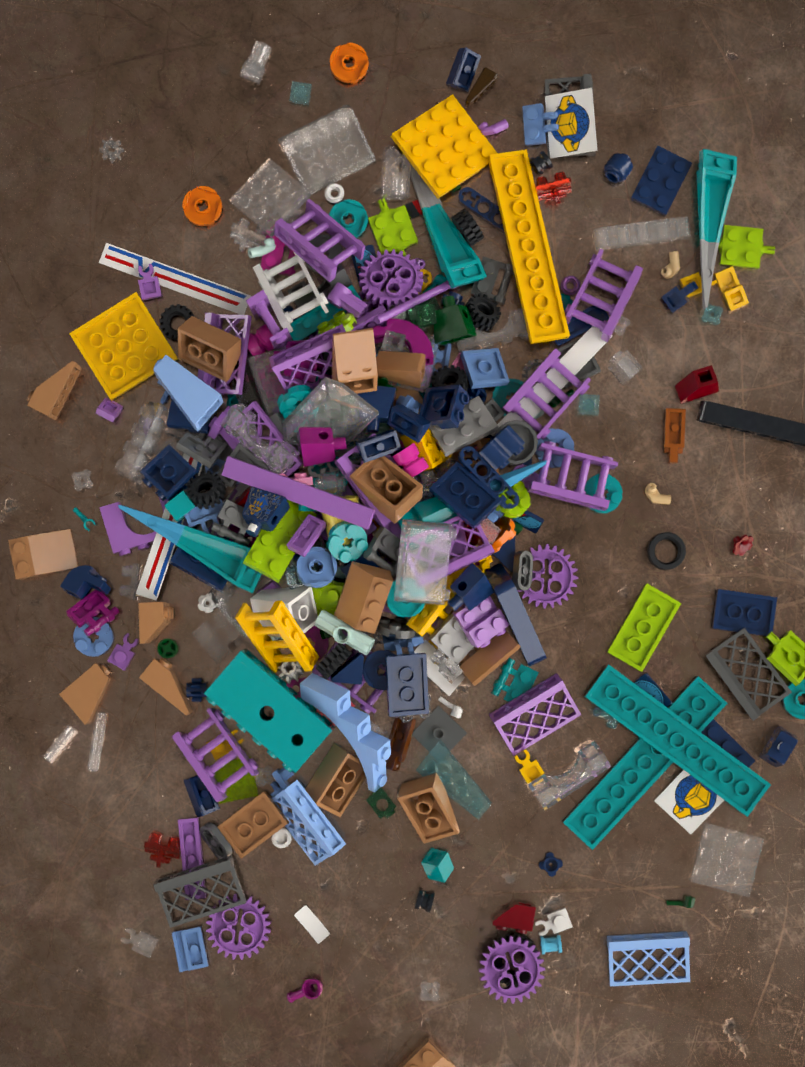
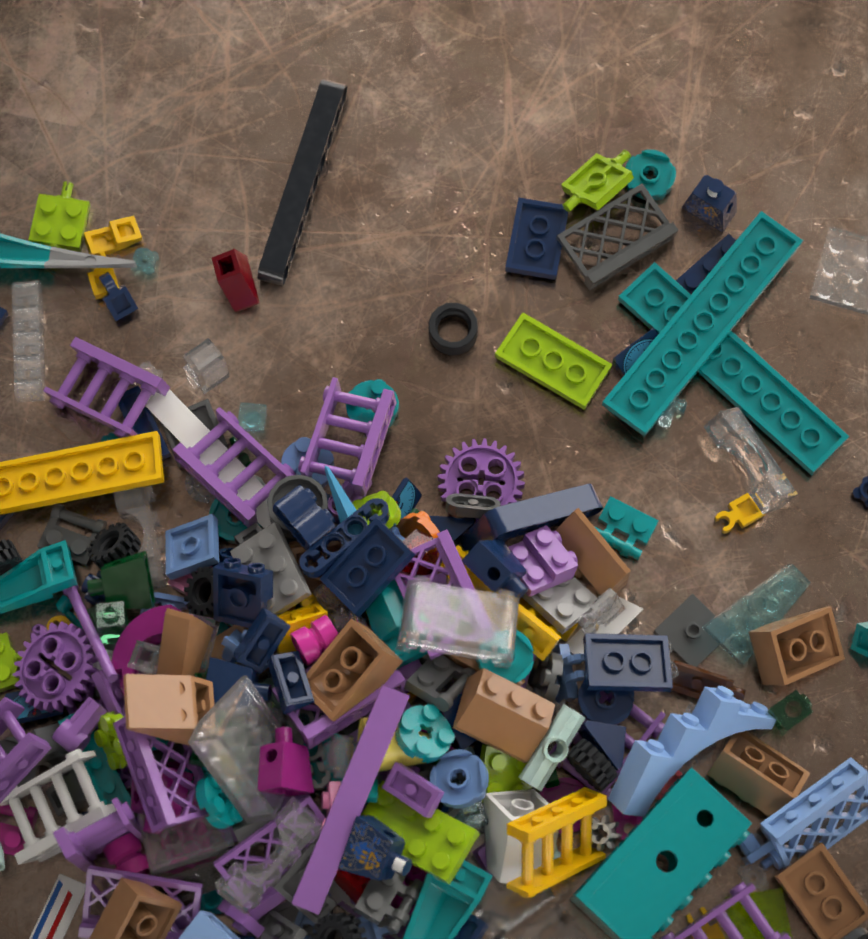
camera: 85 degrees left, 15 degrees down
white tile [271,828,292,848] -> none
white hand [438,696,463,718] -> none
medium lavender fence [489,673,581,756] -> none
medium lavender plate [560,276,580,296] -> none
tan arm [645,483,671,505] -> none
sticker [654,770,724,834] -> none
tan arm [661,251,680,279] -> none
dark orange hinge [663,408,686,464] -> none
dark red plant [733,535,754,556] -> none

